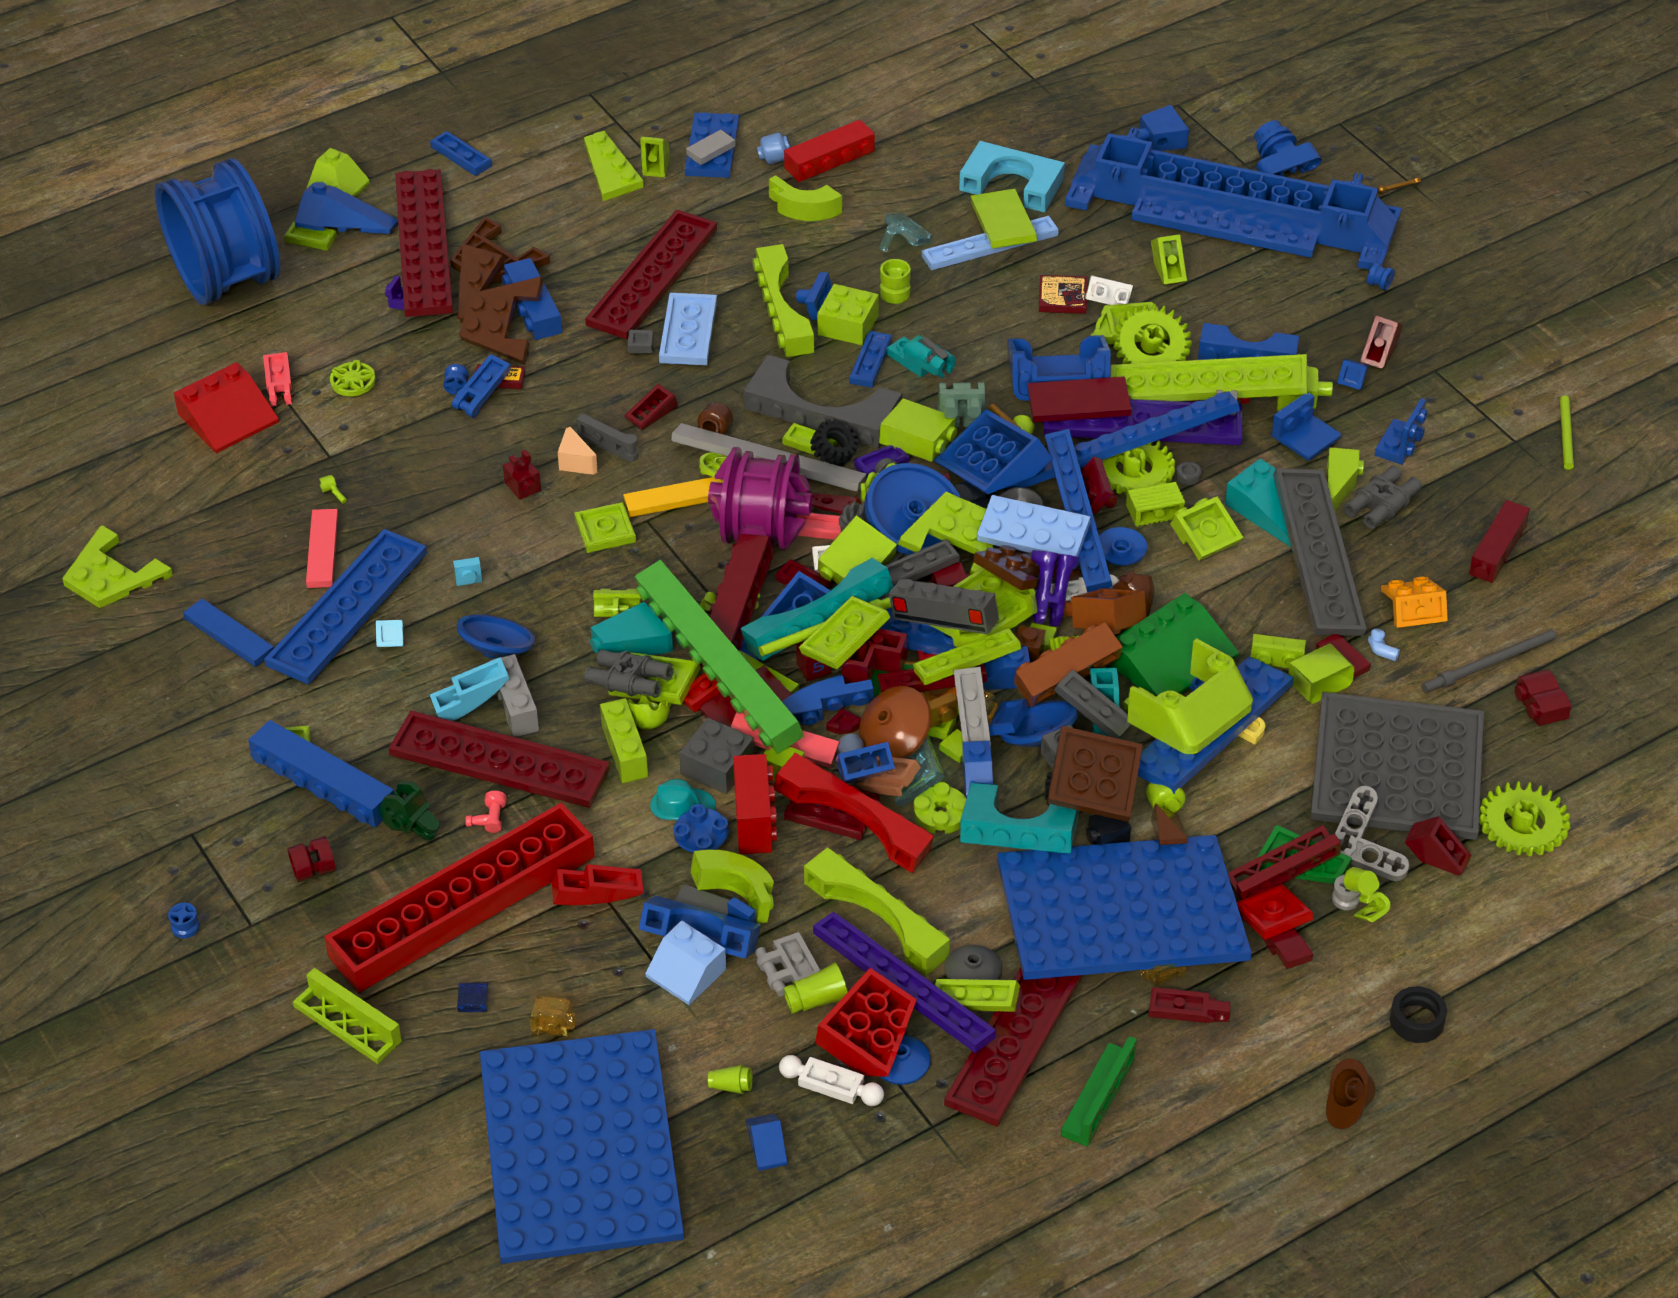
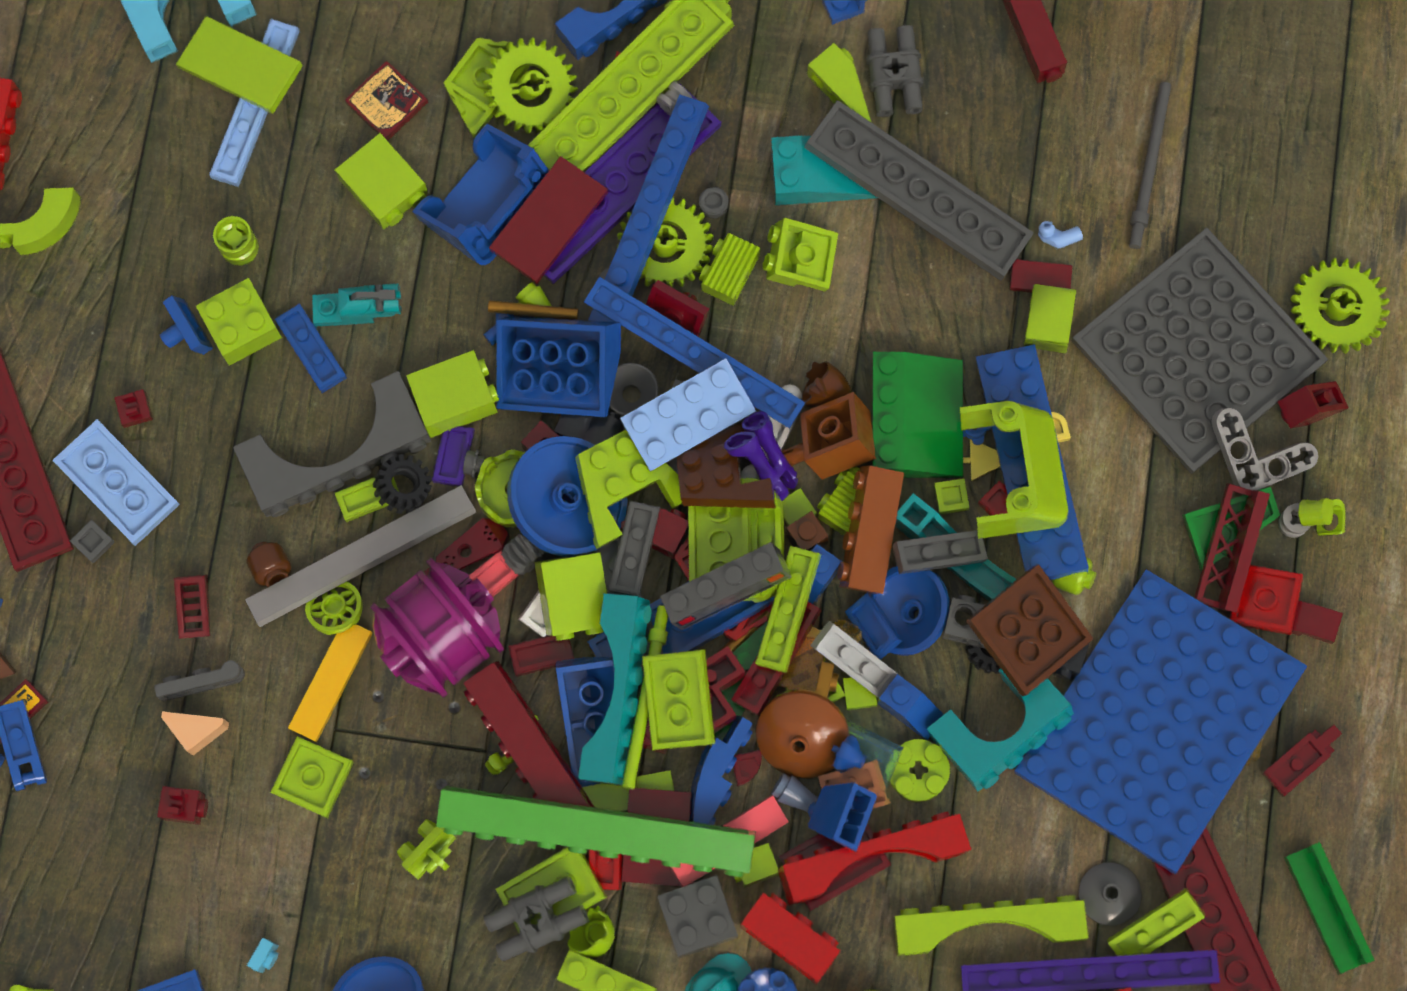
camera: 45 degrees left, 30 degrees up
teal slope [590,602,673,655] -> none
lime arch [752,244,814,357] -> none
clear light blue plate [879,213,933,252] -> none
sand green hips [937,382,985,427] -> none
white hips [1085,275,1133,305] -> none
blue dish [1099,527,1147,565] -> none
reddish brown slope [1151,803,1188,845] -> none
lime bracket [1251,634,1306,669] -> none
blue bracket [1272,392,1341,461] -> none
light orange bracket [1381,577,1448,628] -> none
dark red brick [1515,669,1571,726] -> none
none -> dark red tile [114,389,153,428]
none -> lime brick [335,133,428,230]
none -> blue piece [832,735,867,773]

